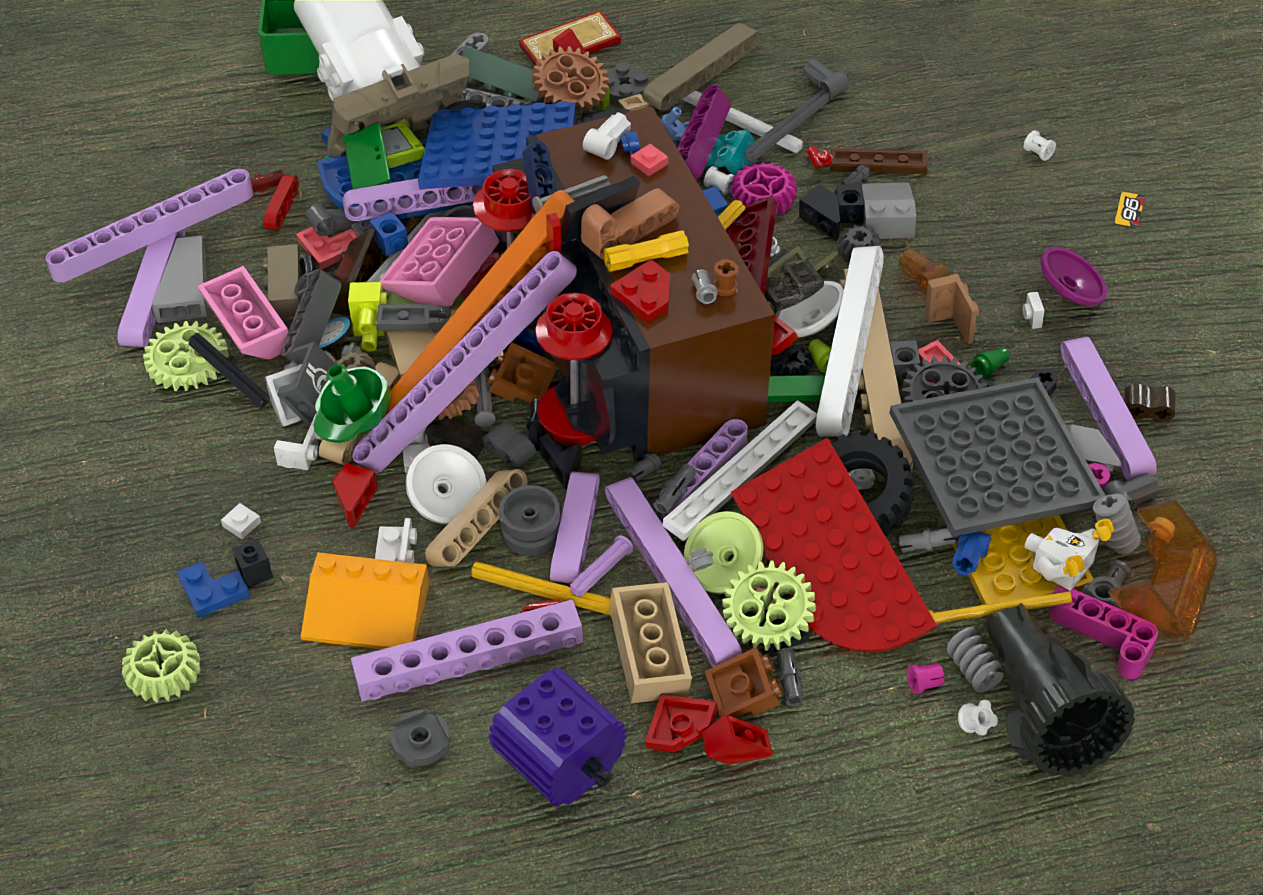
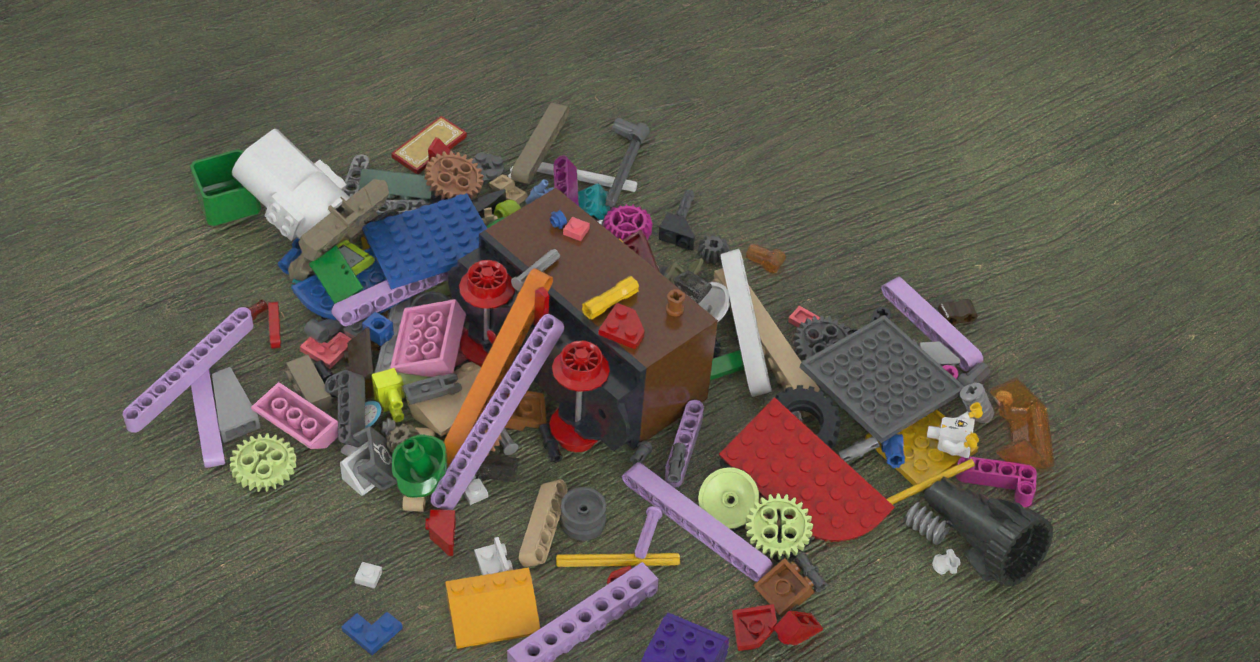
camera: 25 degrees left, 0 degrees up
black axle [188,333,270,408] -> none
black brick [232,539,273,588] -> none
white bracket [274,414,323,470] -> none
white dish [406,444,486,525] -> none
dark grey axle [482,422,536,470] -> none
dark blue beam [522,140,556,209] -> none
black slope [539,434,581,490] -> none
lavender beam [550,471,600,584] -> none
black tile [561,176,640,243] -> none
nougat beam [581,188,680,259] -> none
white piece [583,112,631,160] -> none
tan brick [609,582,692,703] -> none
white plate [662,400,817,541] -> none
light grey plate [687,548,714,571] -> none
light grey pin [692,269,718,304] -> none
red arm [806,146,833,168] -> none
lime cone [808,339,831,373] -> none
reddish brown tile [830,149,928,174] -> none
black brick [837,184,864,223] -> none
light grey slope [862,183,916,239] -> none
dark grey brick [890,340,920,382] -> none
dark pink bush [907,663,944,694] -> none
medium nougat bracket [925,274,979,345] -> none
green cone [971,347,1009,378] -> none
white bush [1023,130,1056,161] -> none
white plate [1023,292,1044,329] -> none
magenta dish [1040,247,1108,306] -> none
dark grey connector [1082,560,1131,609] -> none
sticker [1115,192,1145,227] -> none

